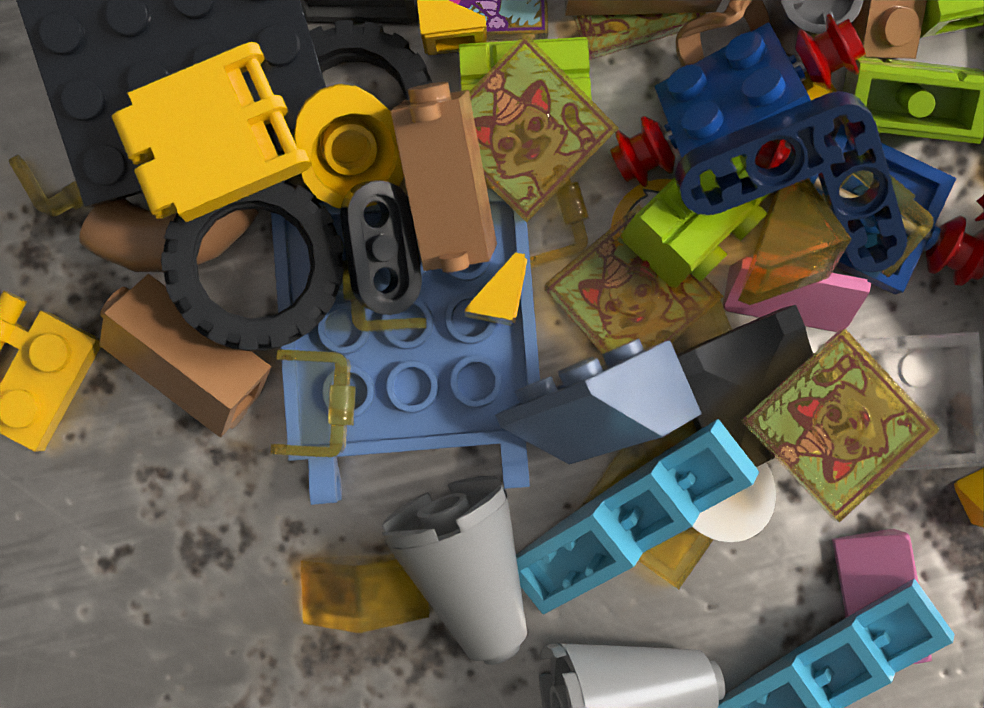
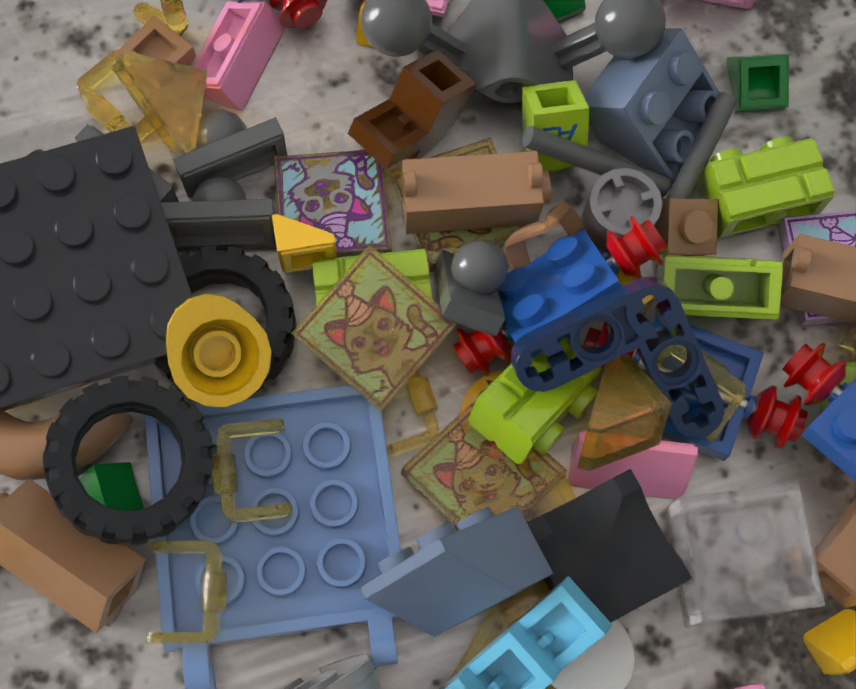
camera: 10 degrees left, 15 degrees down
yellow plate [111,42,312,223] -> none
black plate [340,180,422,315] -> none
medium nougat brick [391,82,497,272] -> none
yellow slope [464,253,528,326] -> none
clear yellow tile [741,329,941,523] -> none
none -> green slope [78,462,144,511]
none -> dark grey tile [434,239,508,336]

